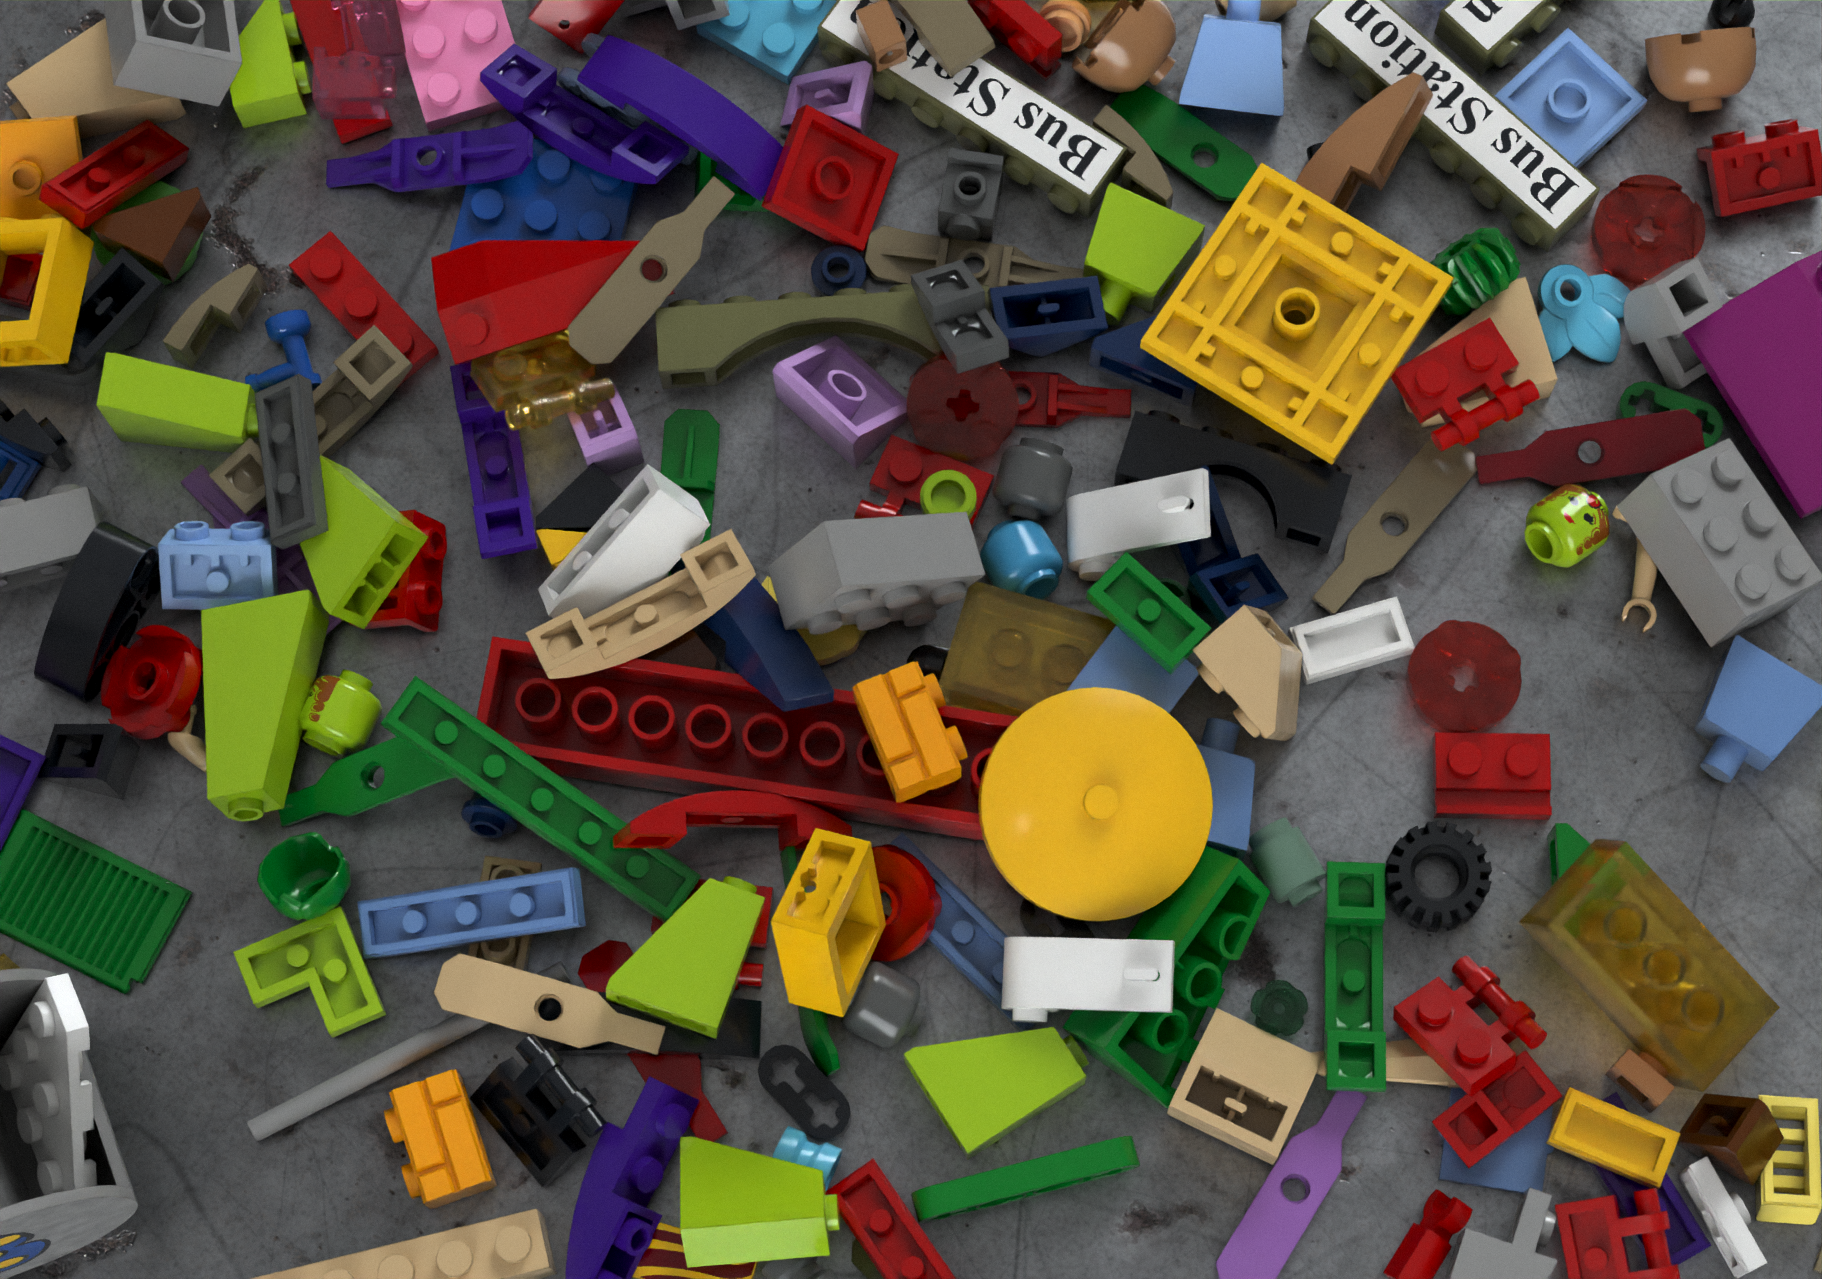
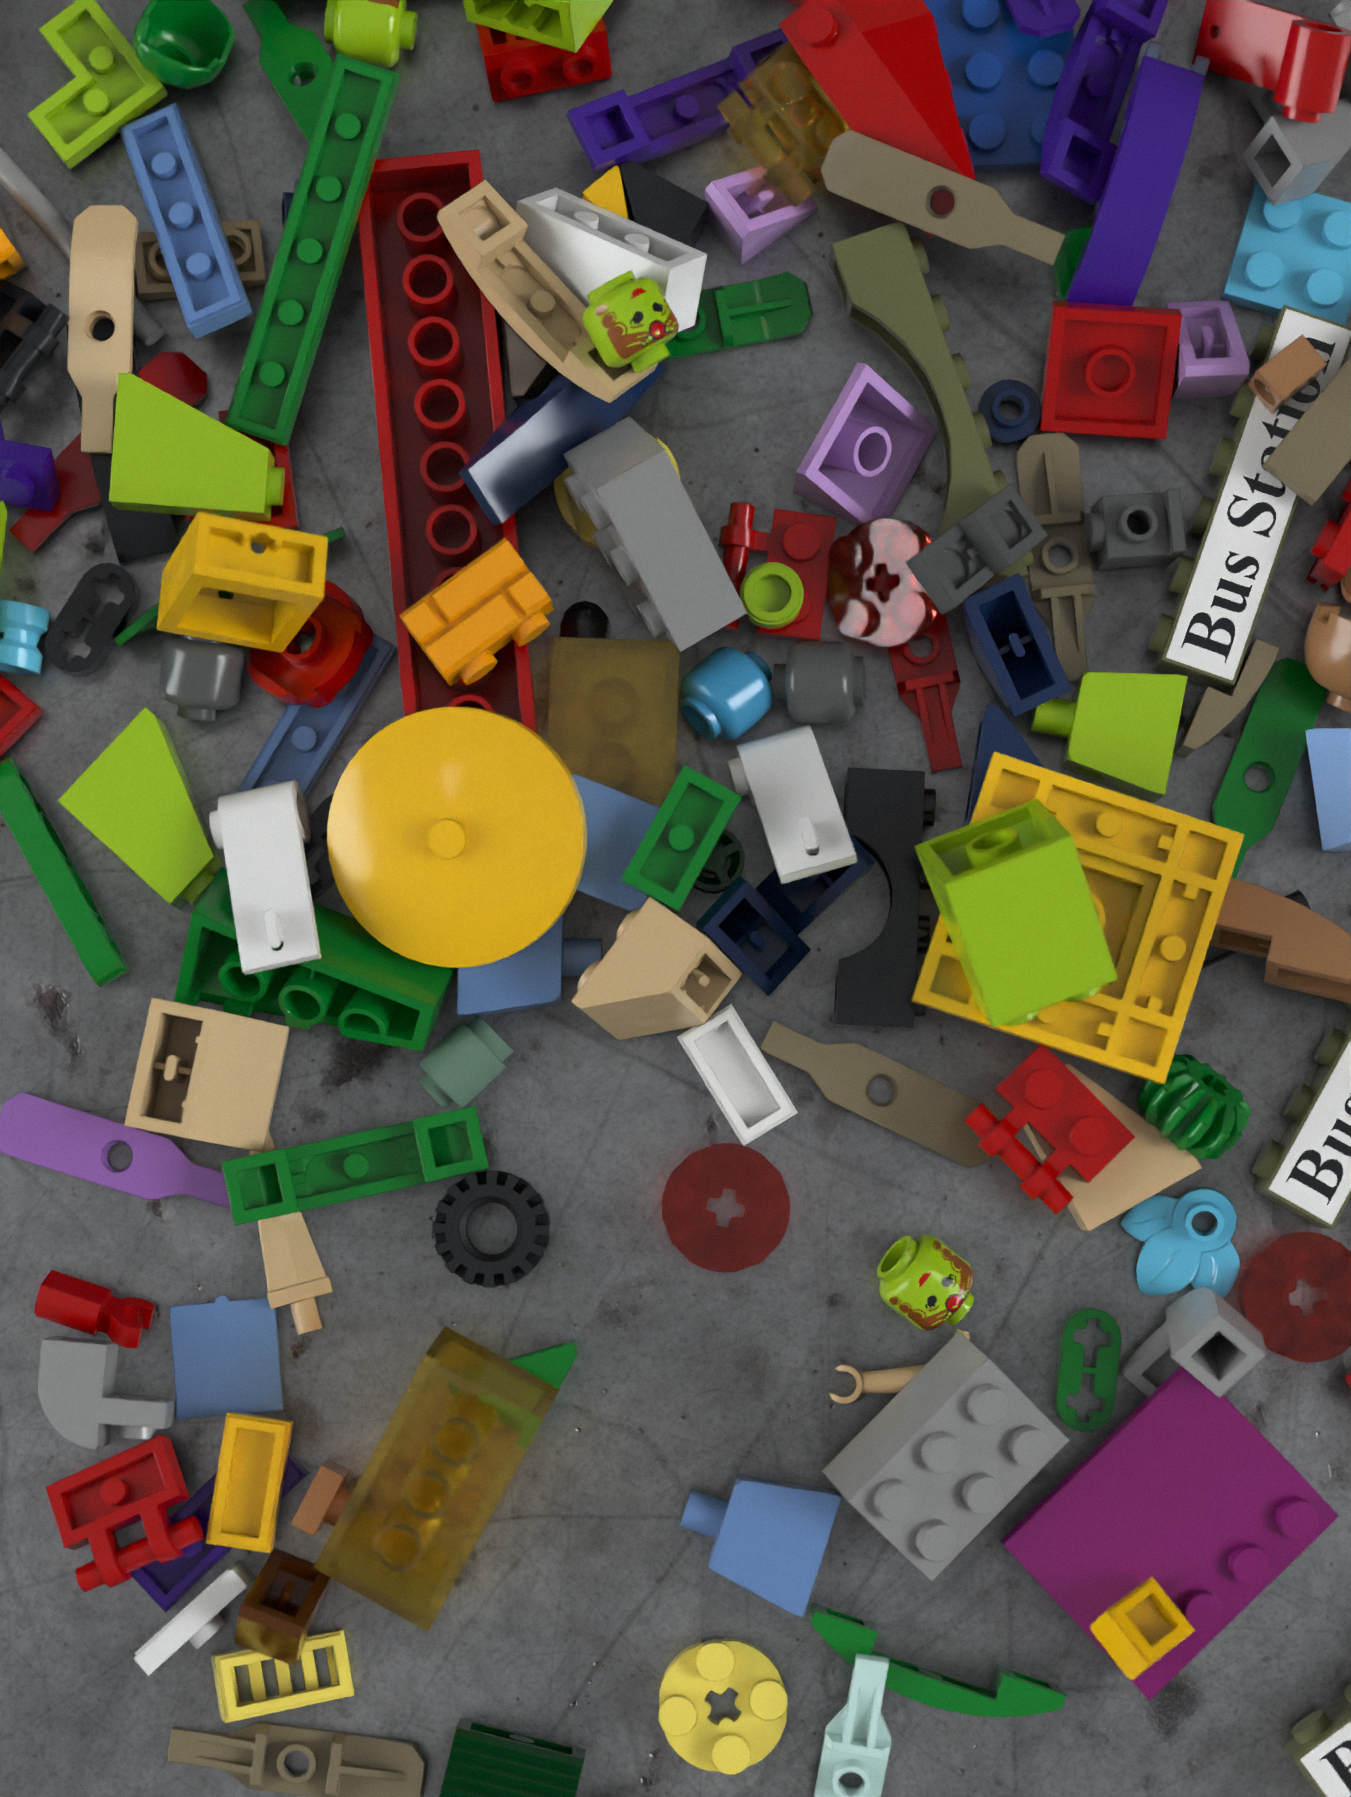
camera: 75 degrees right, 10 degrees up
red slope [613,790,852,851] -> none
clear green plate [1250,980,1308,1036] -> none
red plate [1393,955,1547,1097] -> none
red plate [1432,732,1552,820] -> none
red slope [1432,1050,1564,1169] -> none
dark red piece [1476,408,1705,486] -> none
none -> lime head [582,270,679,374]
none -> lime slope [915,798,1118,1028]

